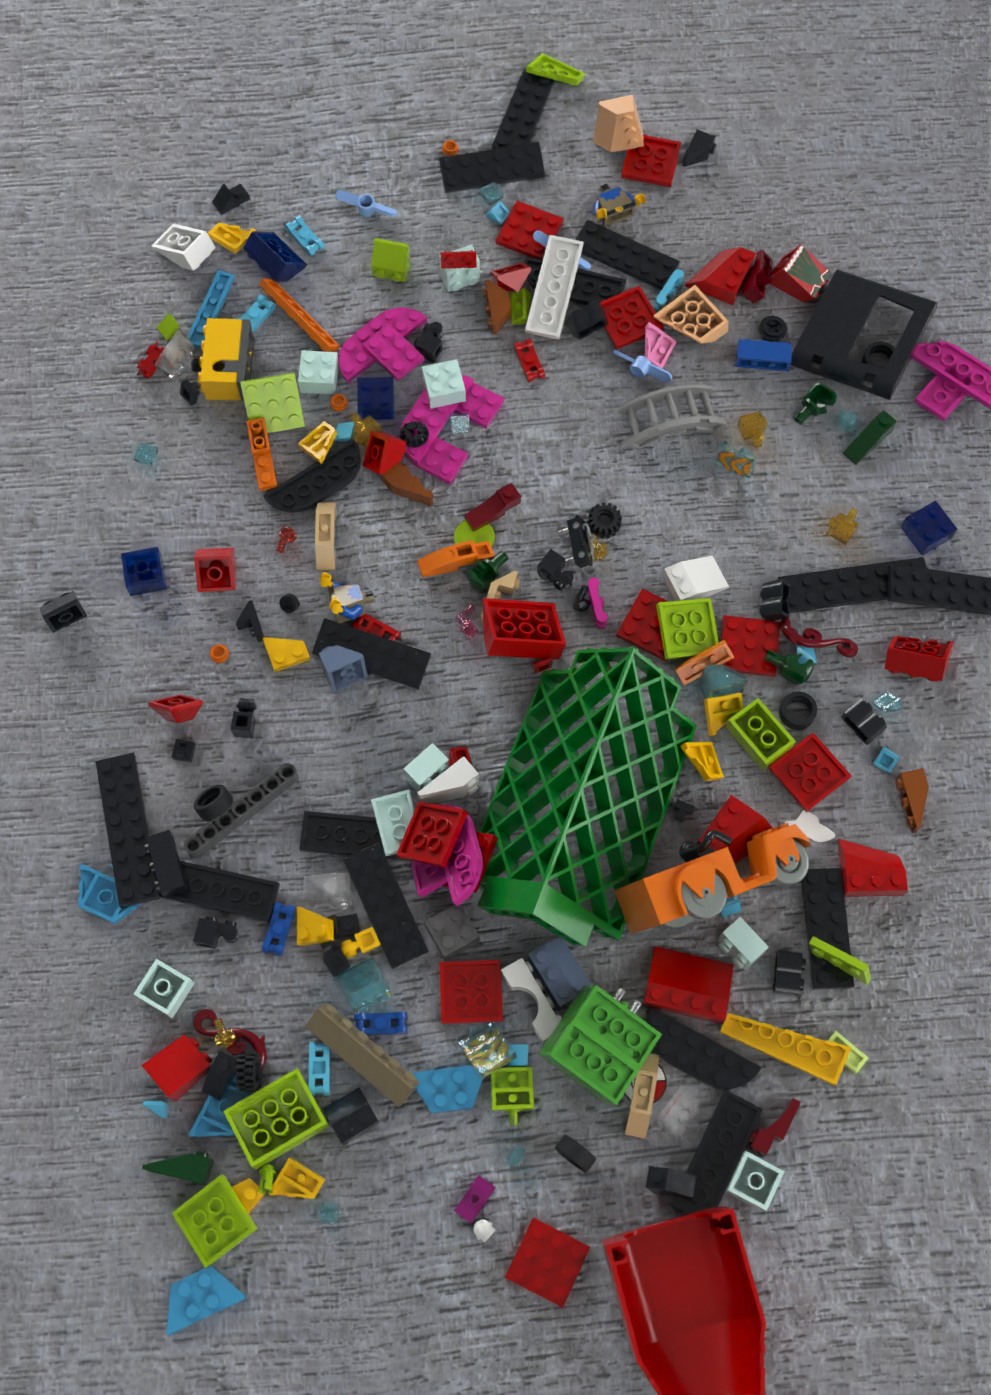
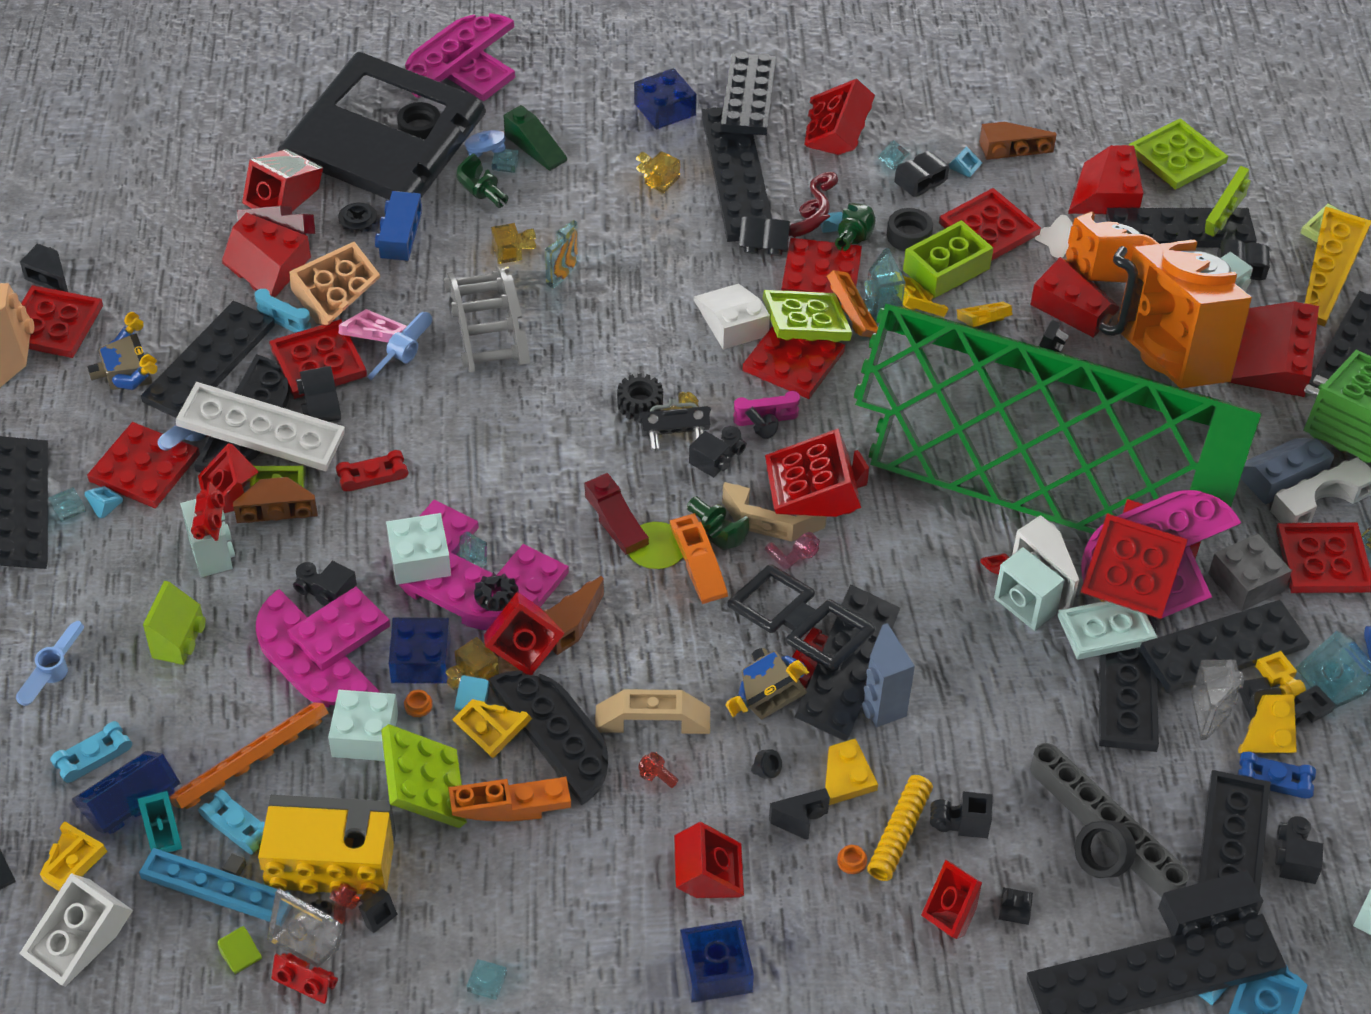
camera: 90 degrees left, 20 degrees down
none -> teal slope [138,791,182,853]
none -> clear red plate [329,883,361,924]
none -> medium blue piece [465,130,505,157]
none -> black bar [727,564,876,671]
none -> yellow piece [867,775,933,881]
none -> lime plate [1129,118,1228,190]

